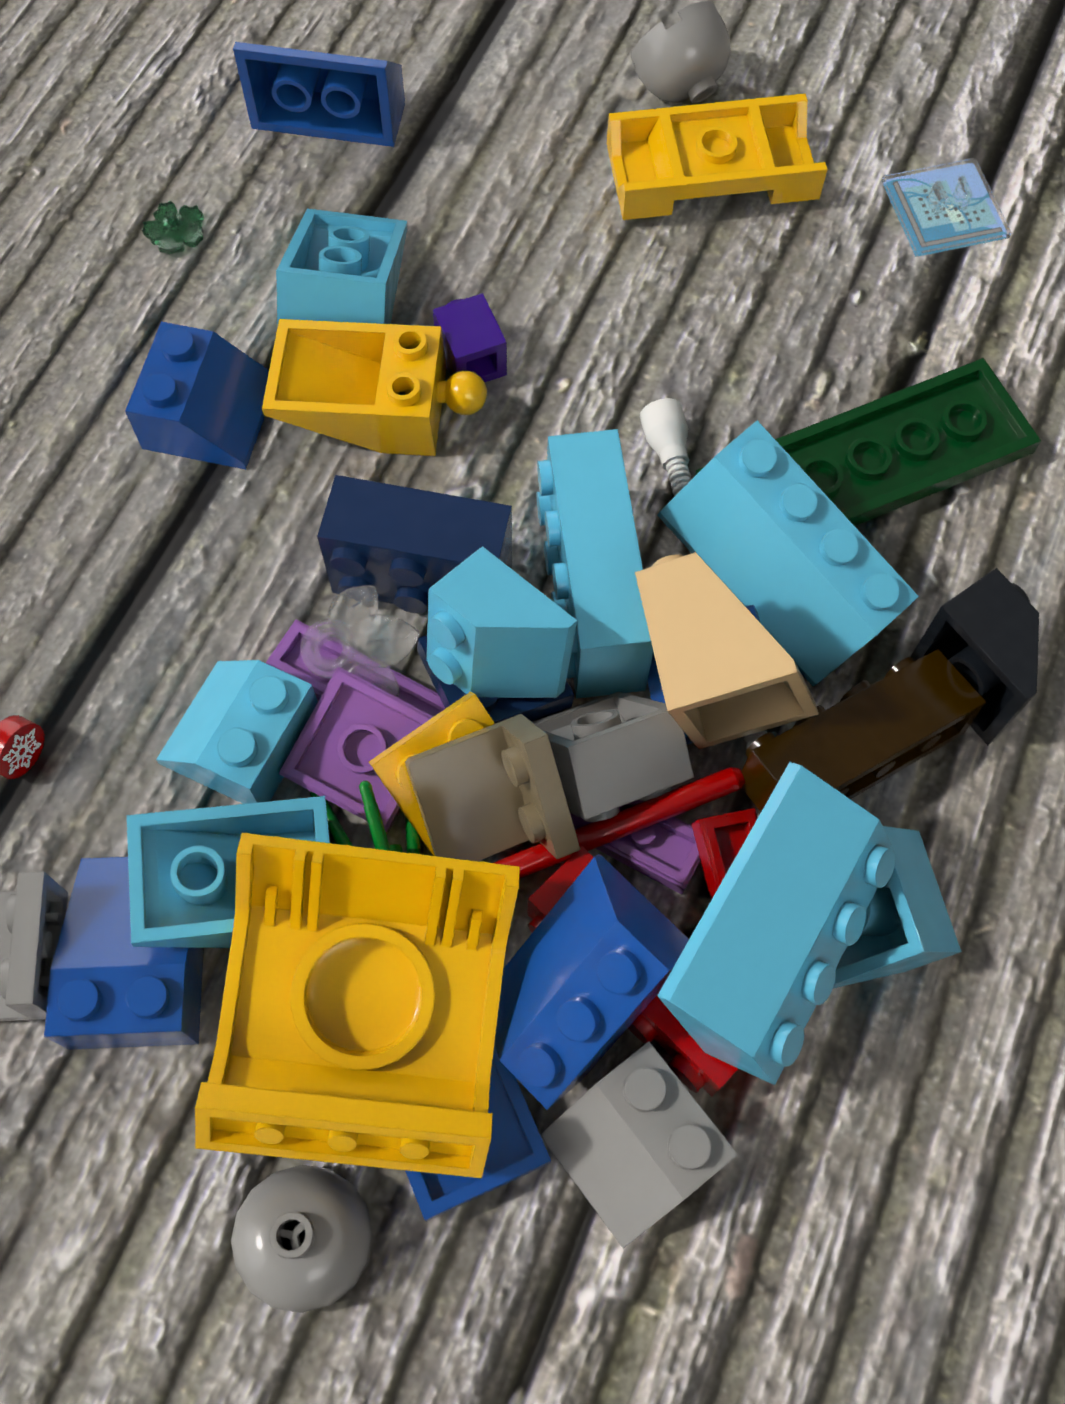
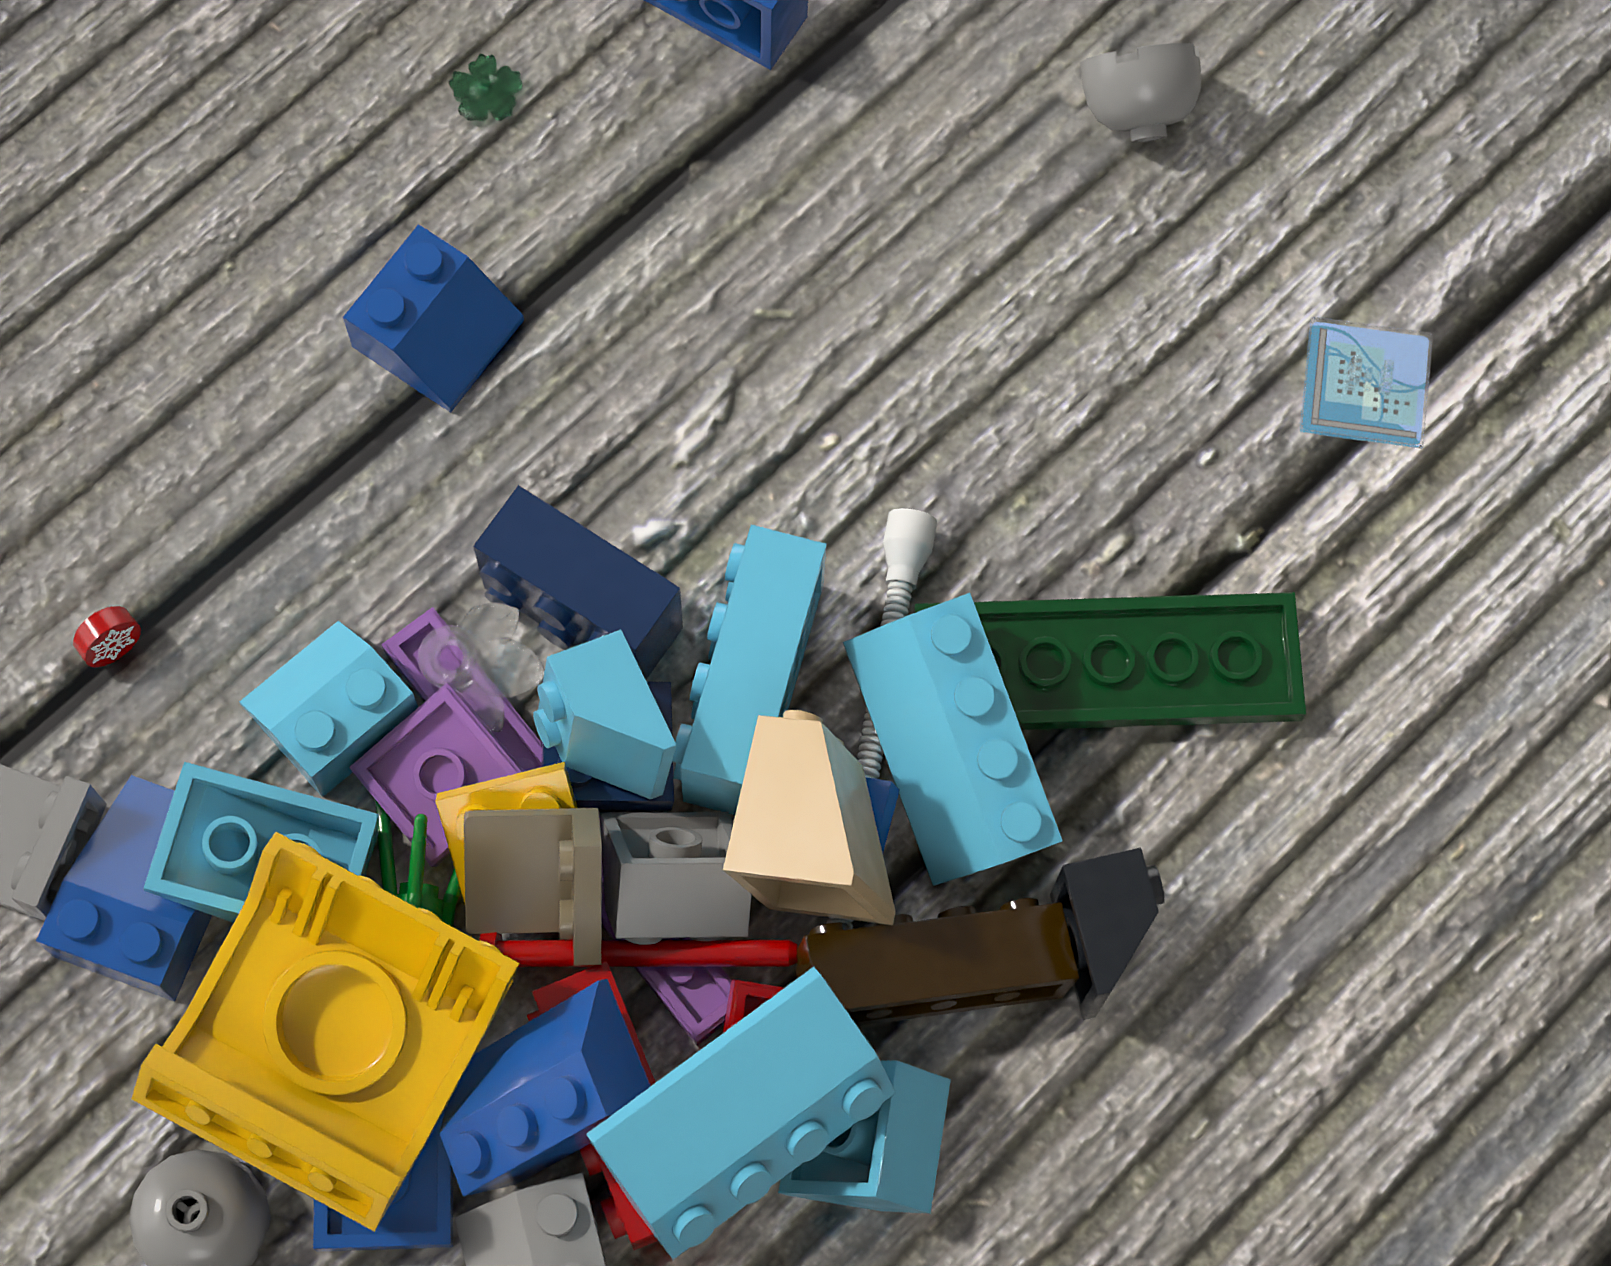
camera: 20 degrees right, 5 degrees up
yellow slope [262,319,487,456] -> none
medium azure slope [276,208,407,327] -> none
dark purple brick [433,293,507,382] -> none
yellow piece [606,93,828,220] -> none

